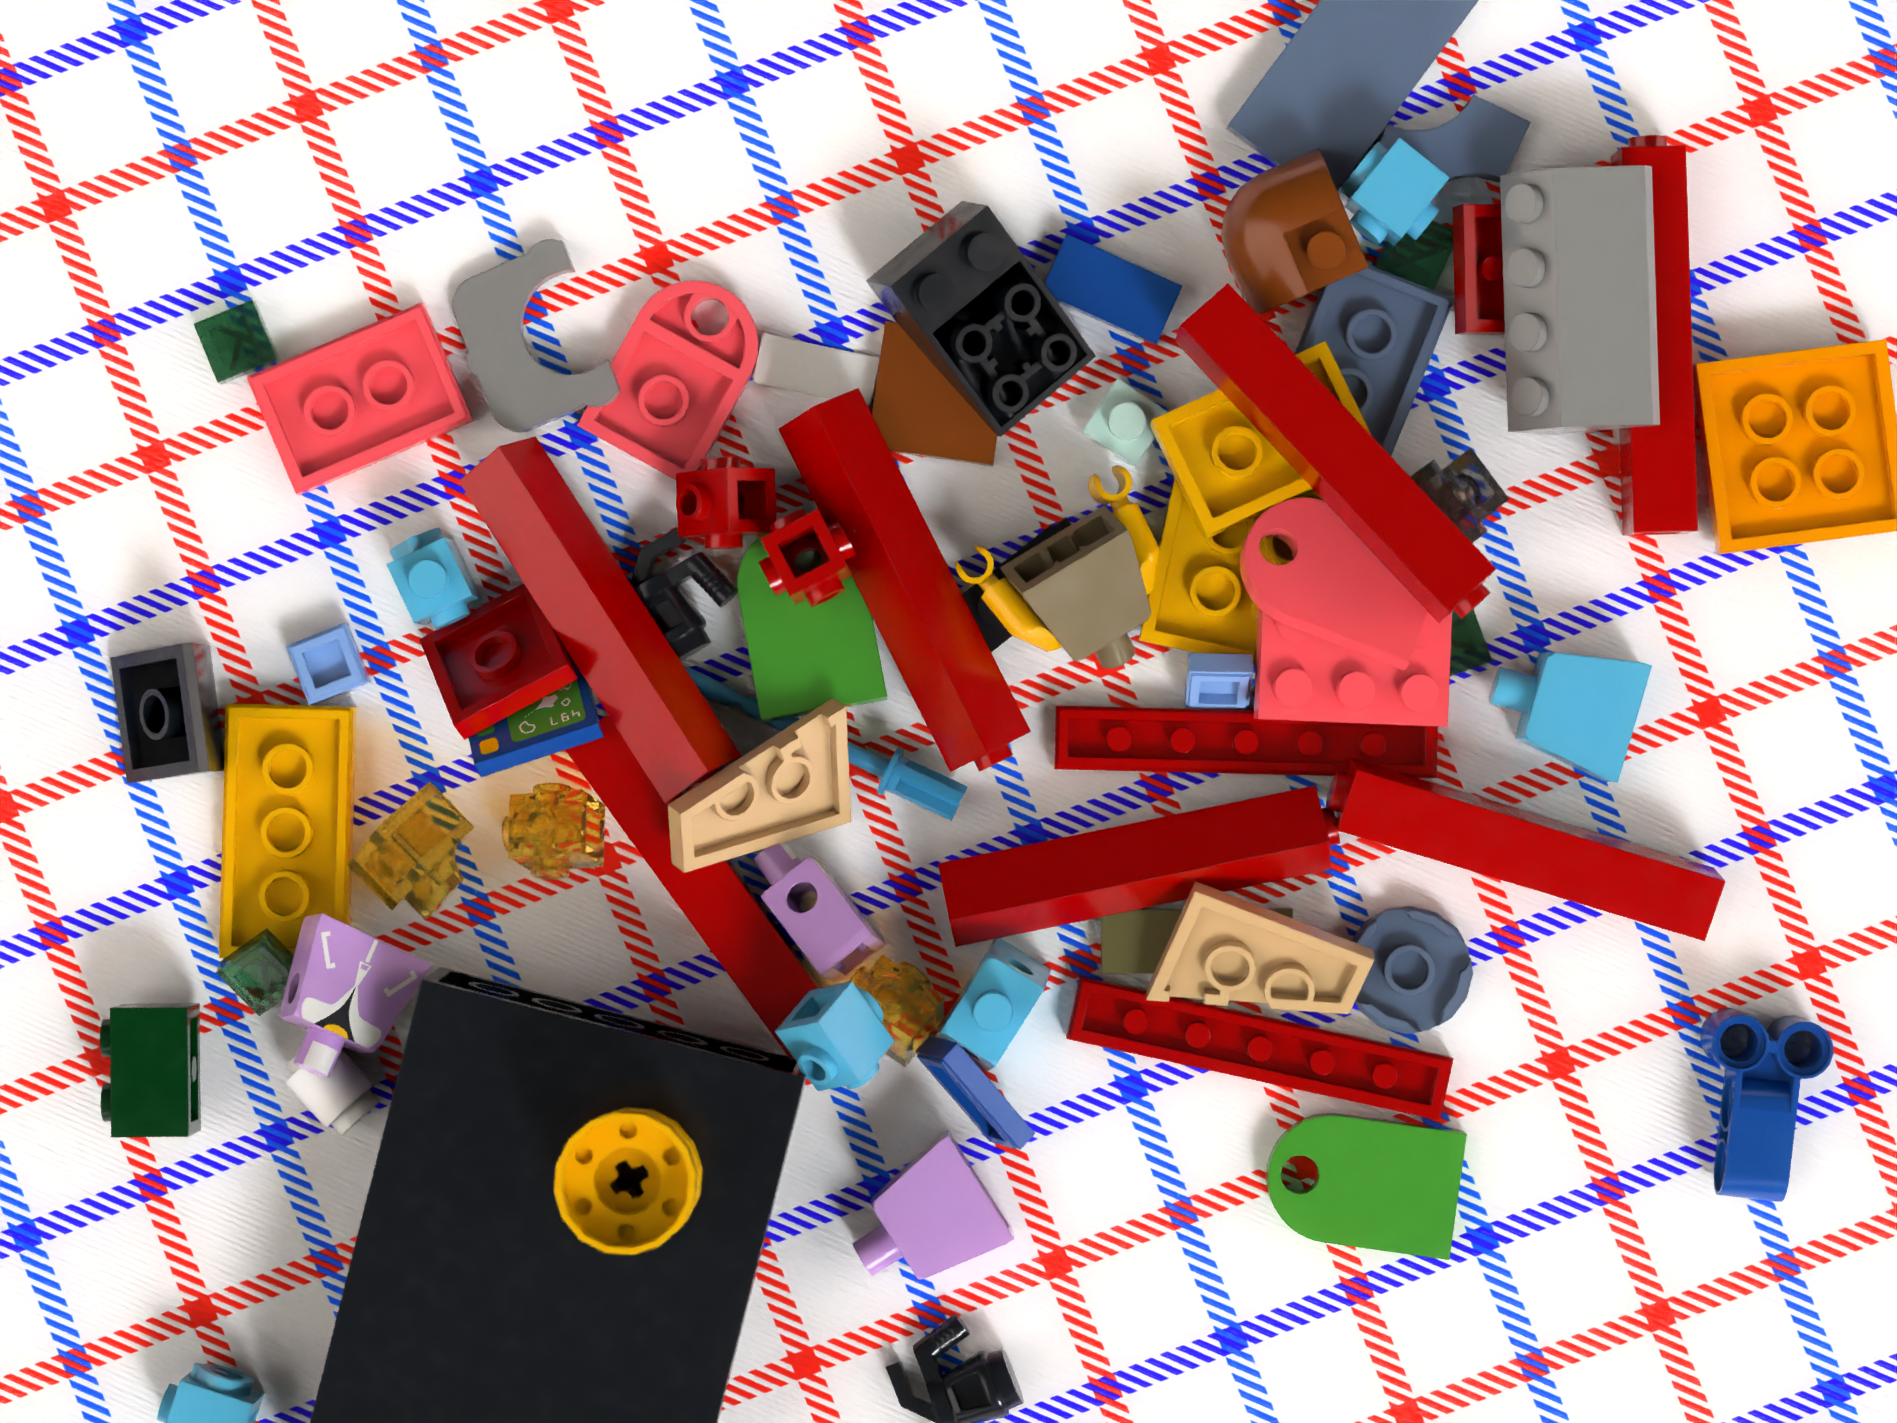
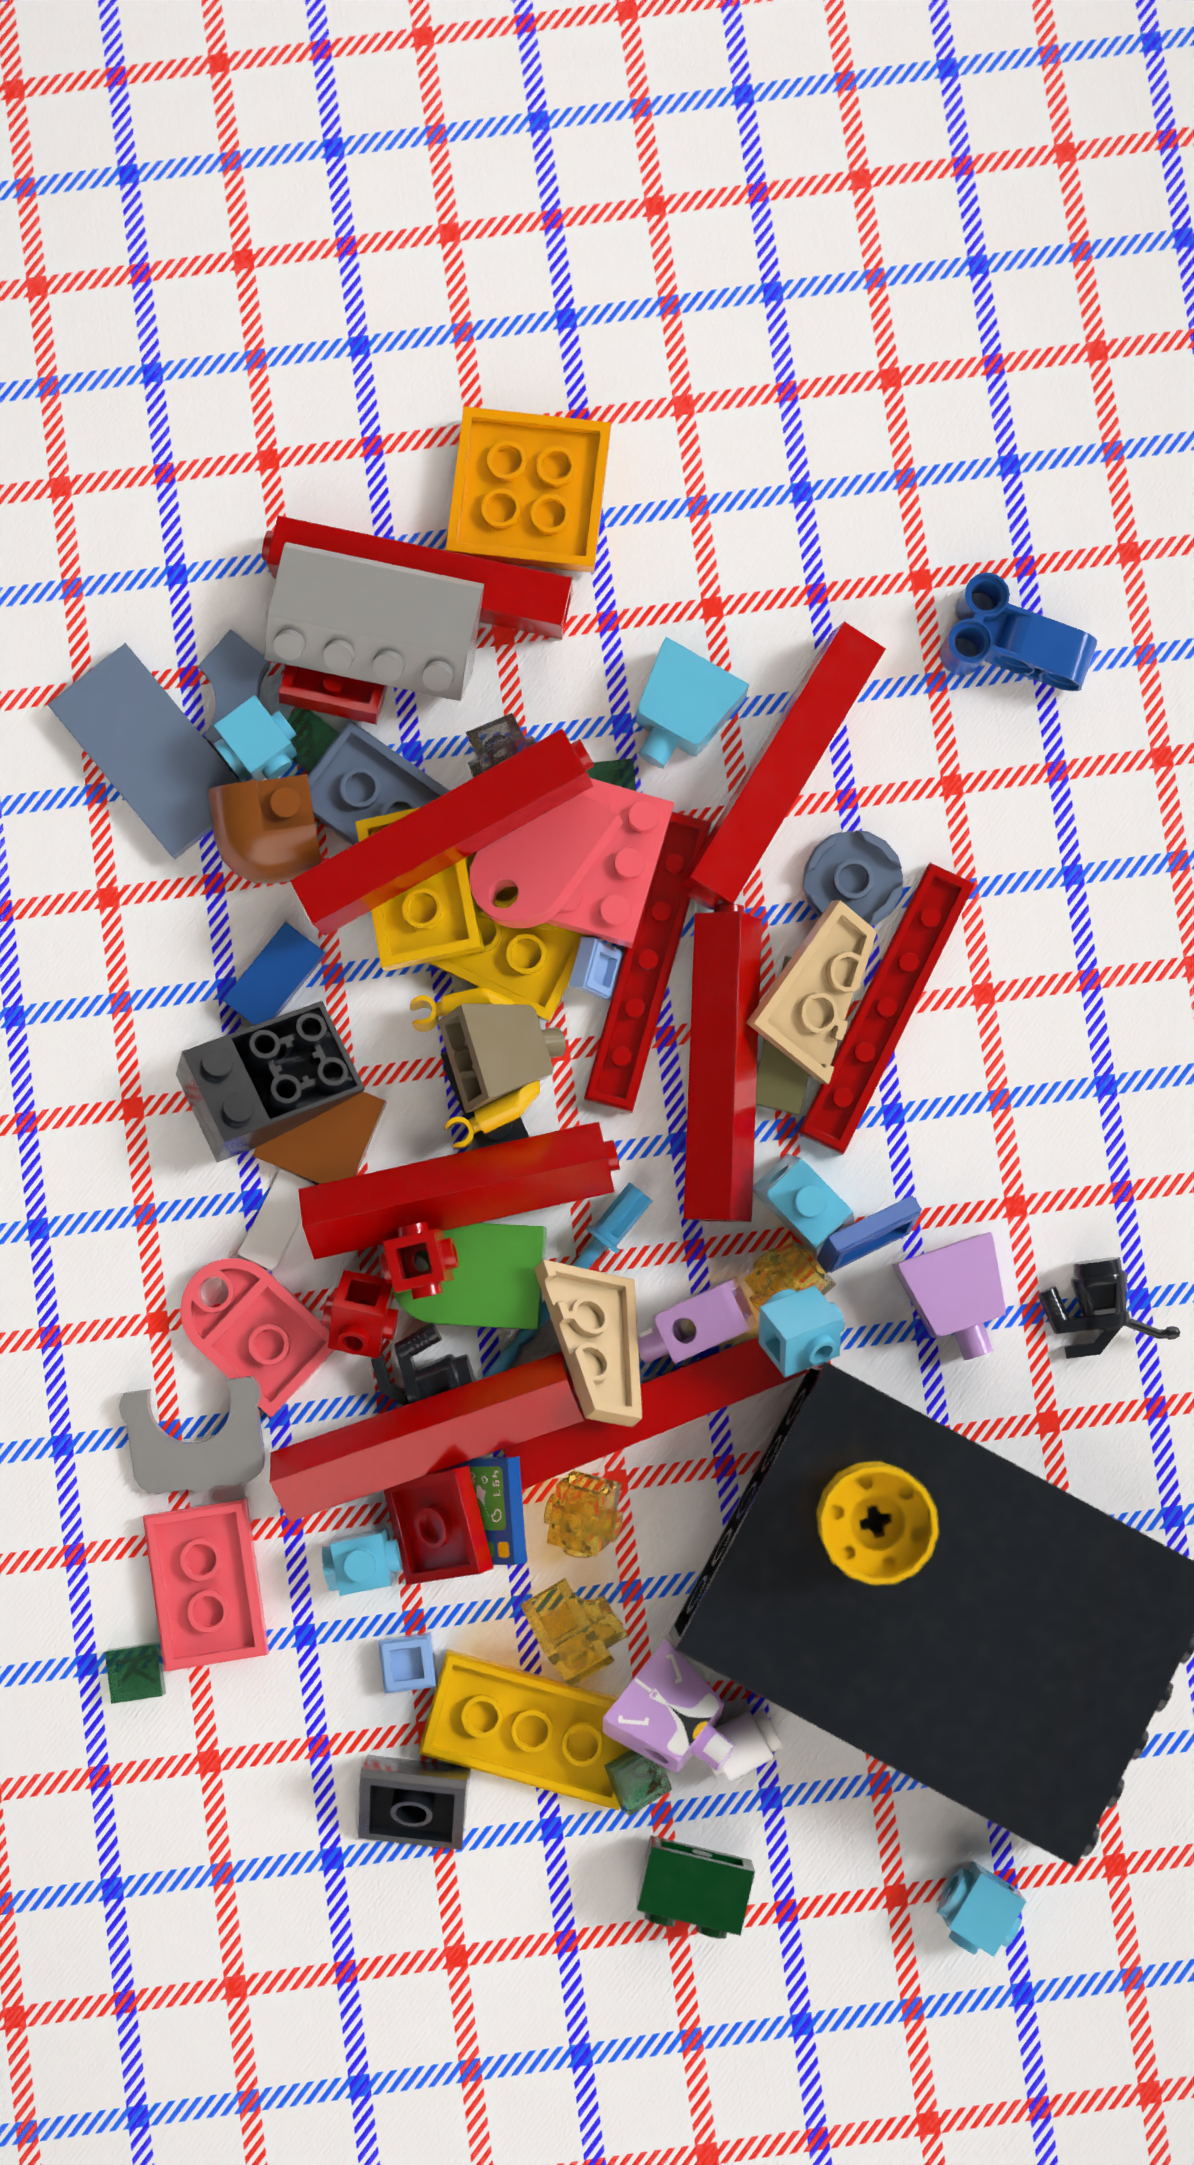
camera: 75 degrees left, 5 degrees down
light aqua plate [1082,378,1168,468] -> none
bright green tile [1266,1113,1467,1260] -> none

